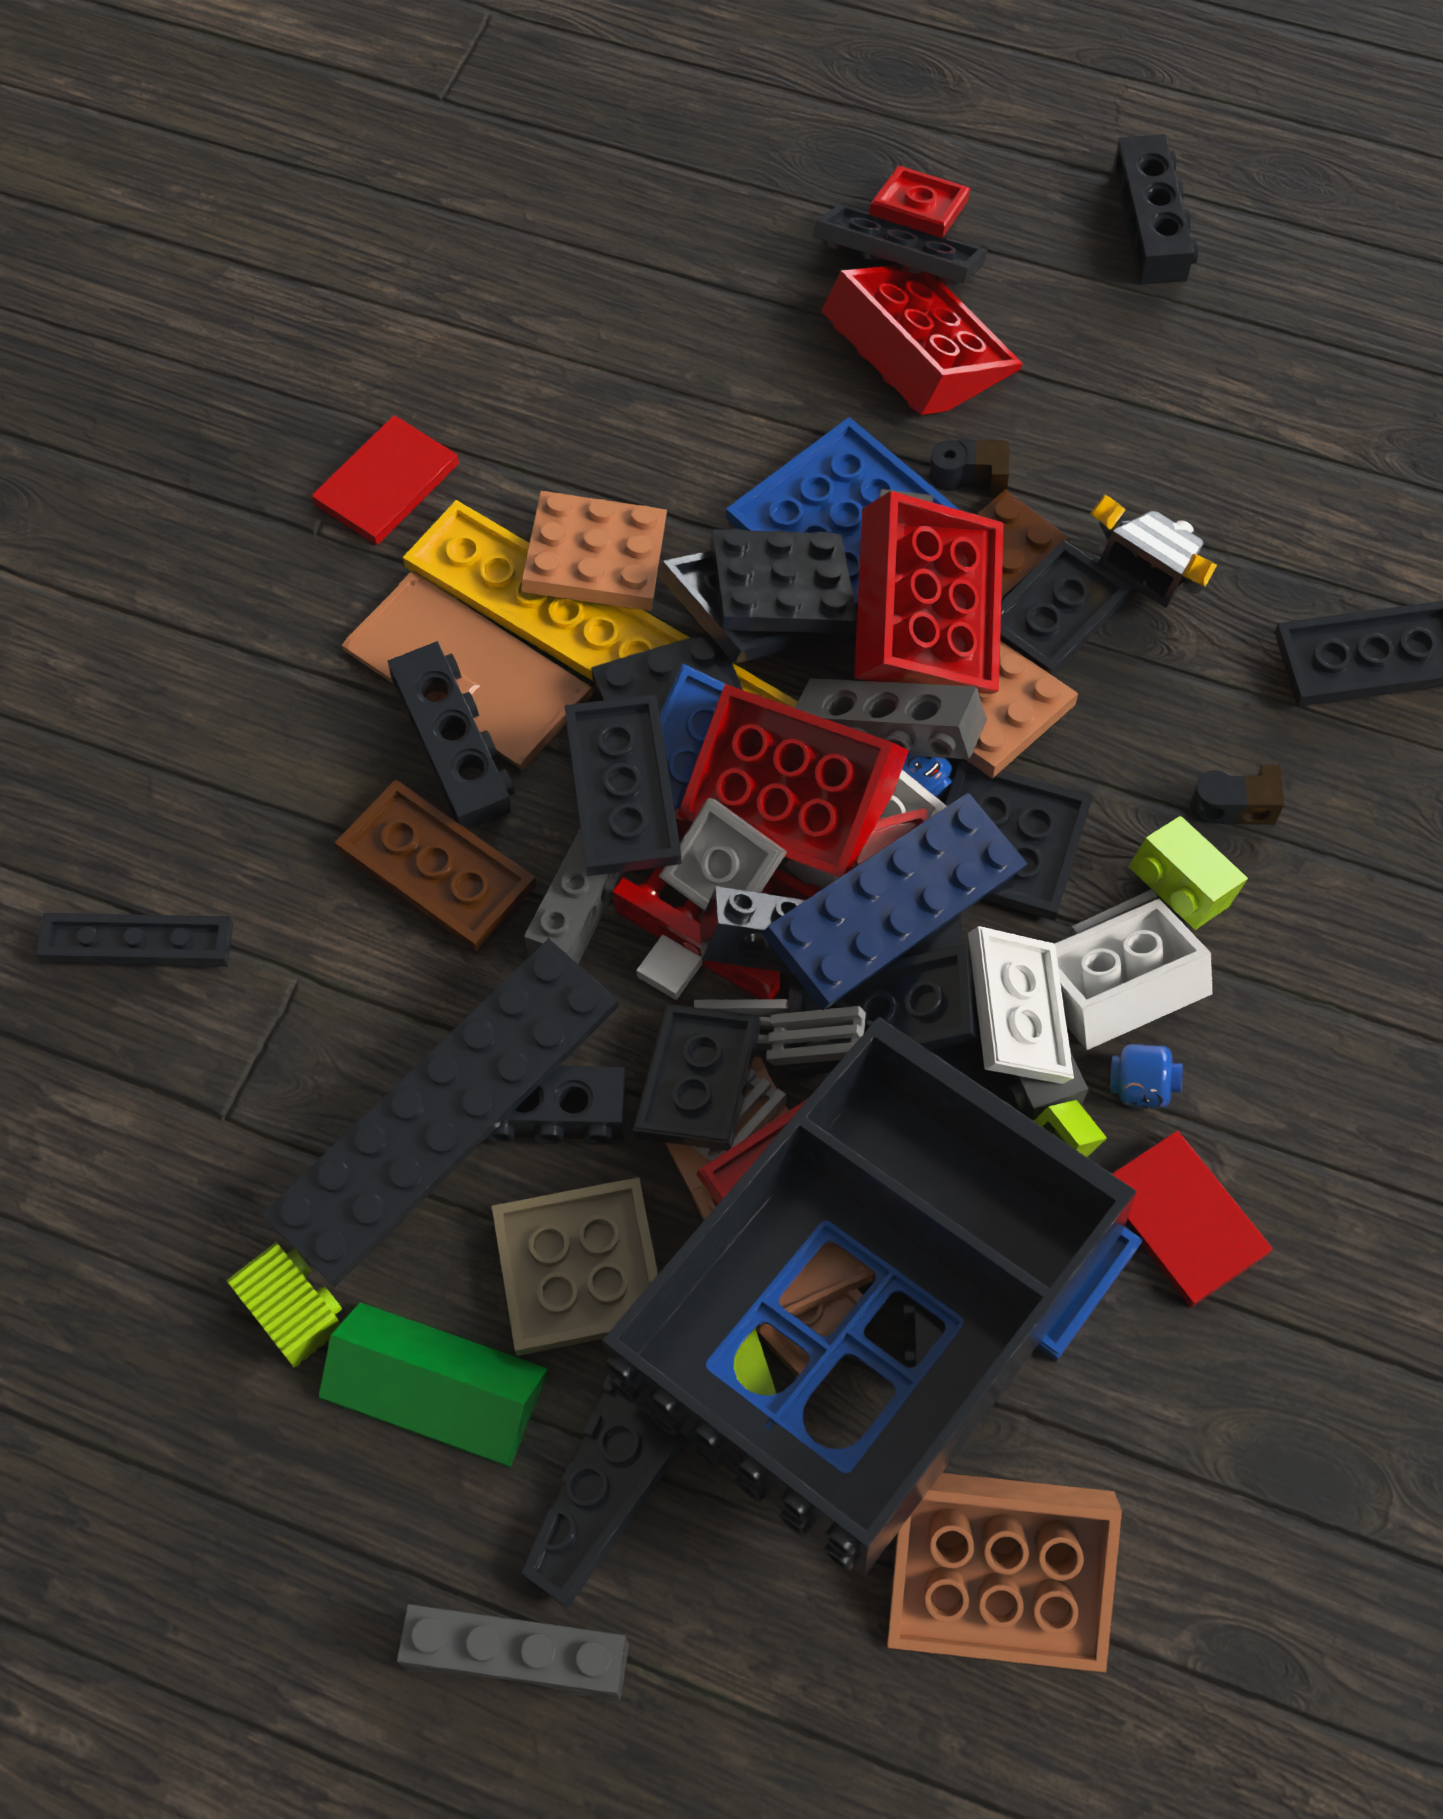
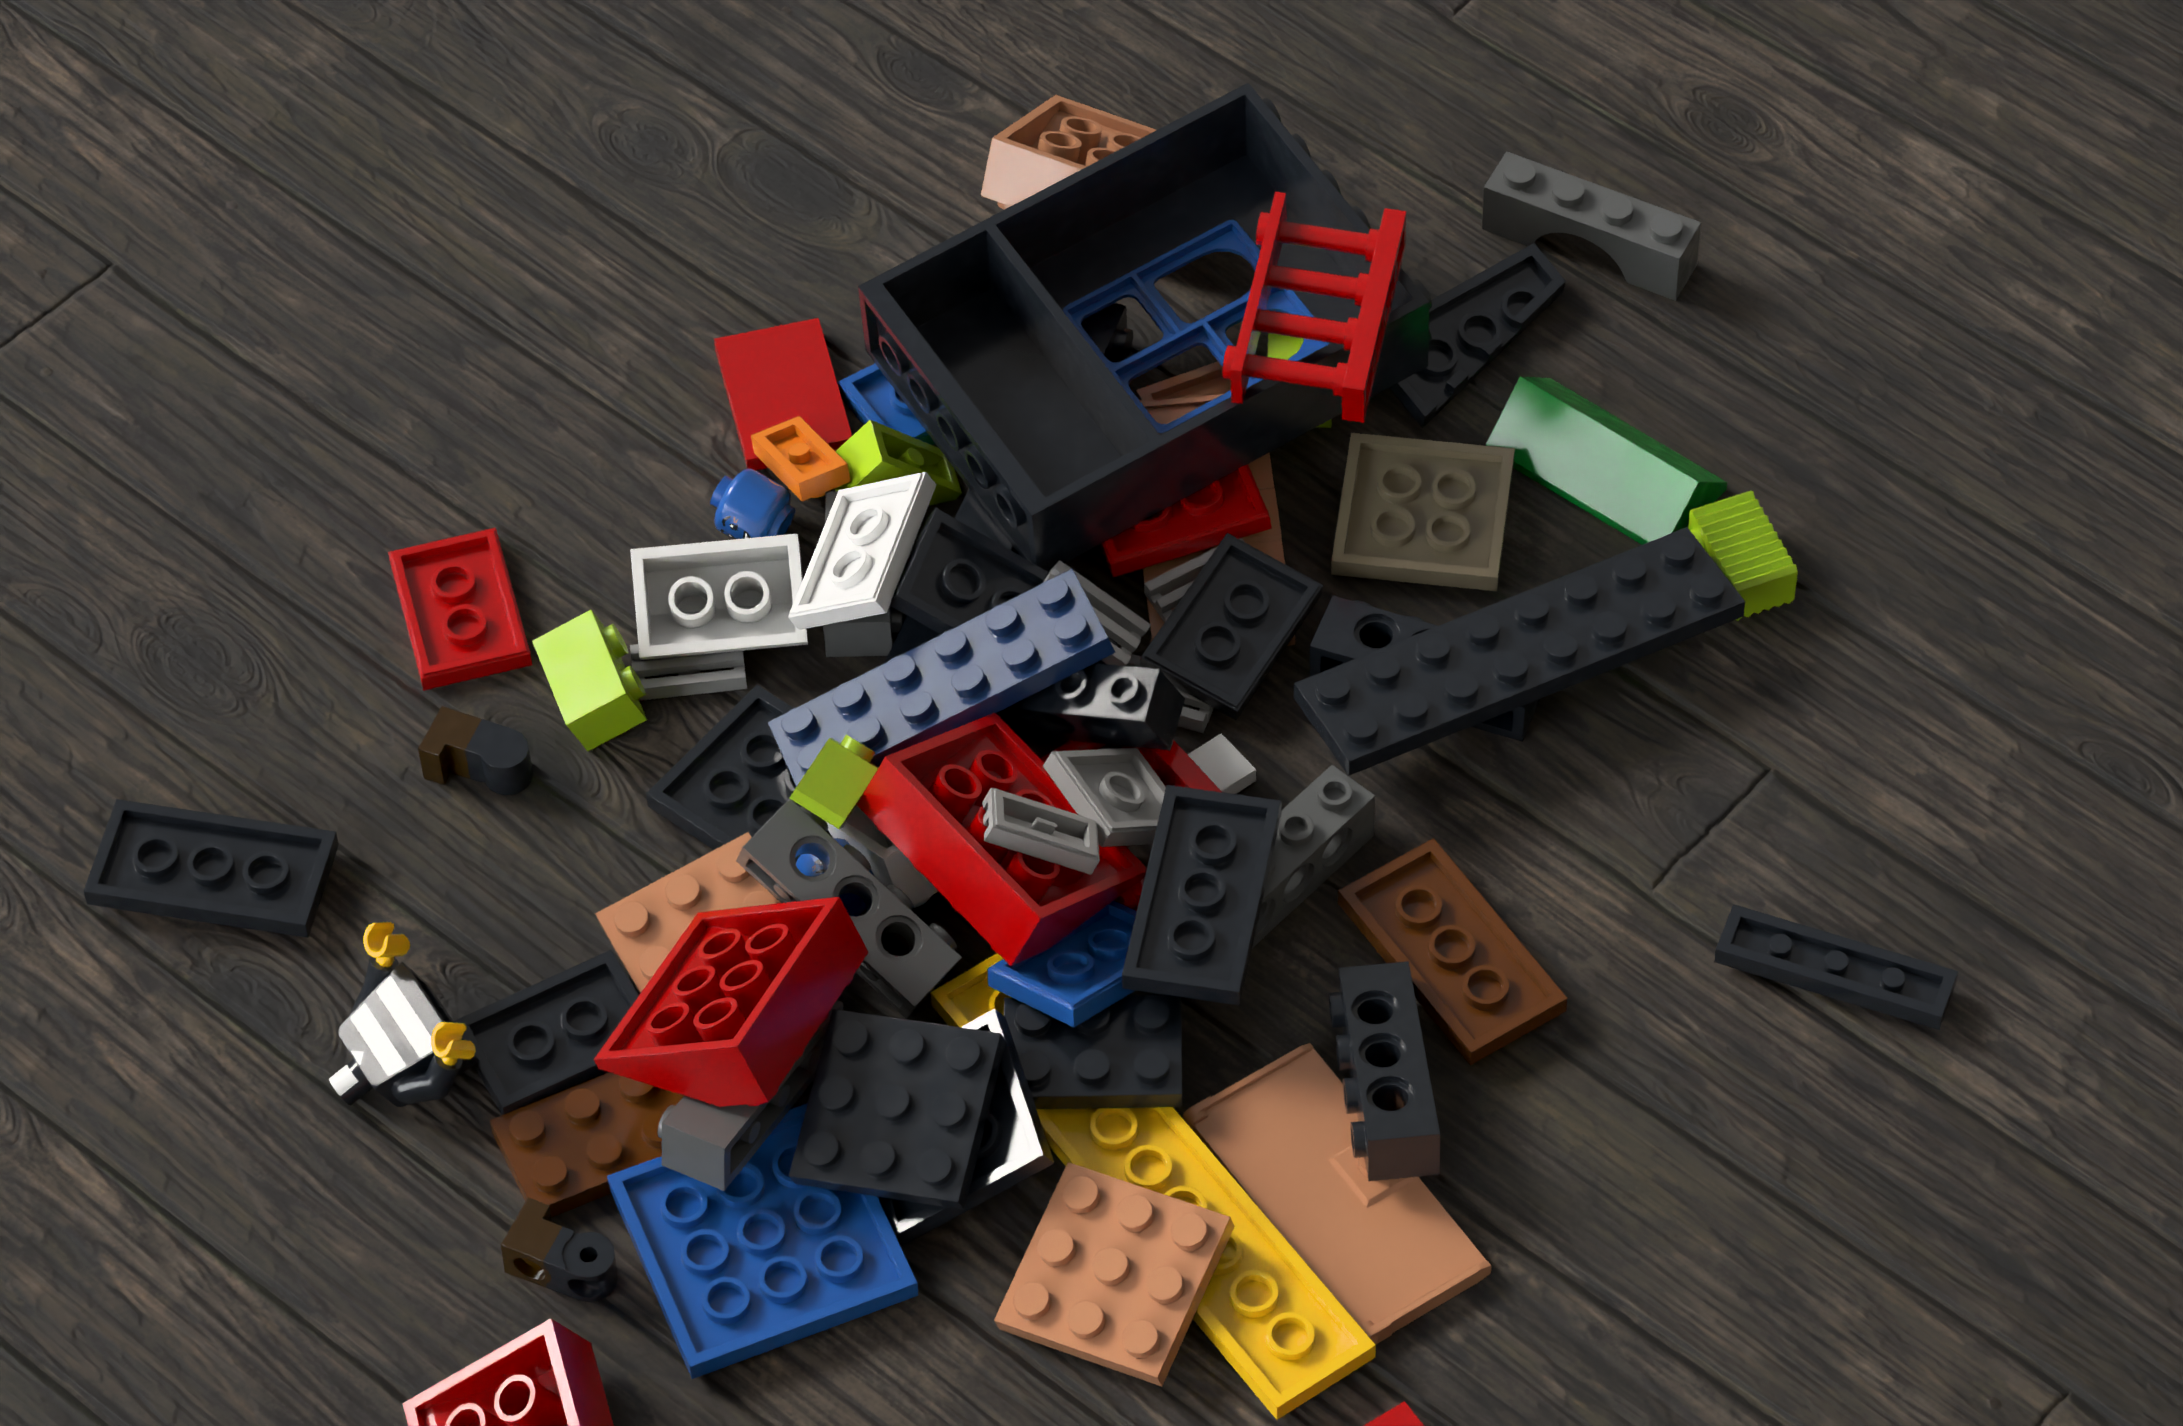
camera: 160 degrees left, 10 degrees down
none -> red tile [388,527,532,691]
none -> orange plate [751,416,851,501]
none -> lime slope [790,734,879,829]
none -> light grey tile [982,788,1100,875]
none -> red fence [1222,192,1407,423]

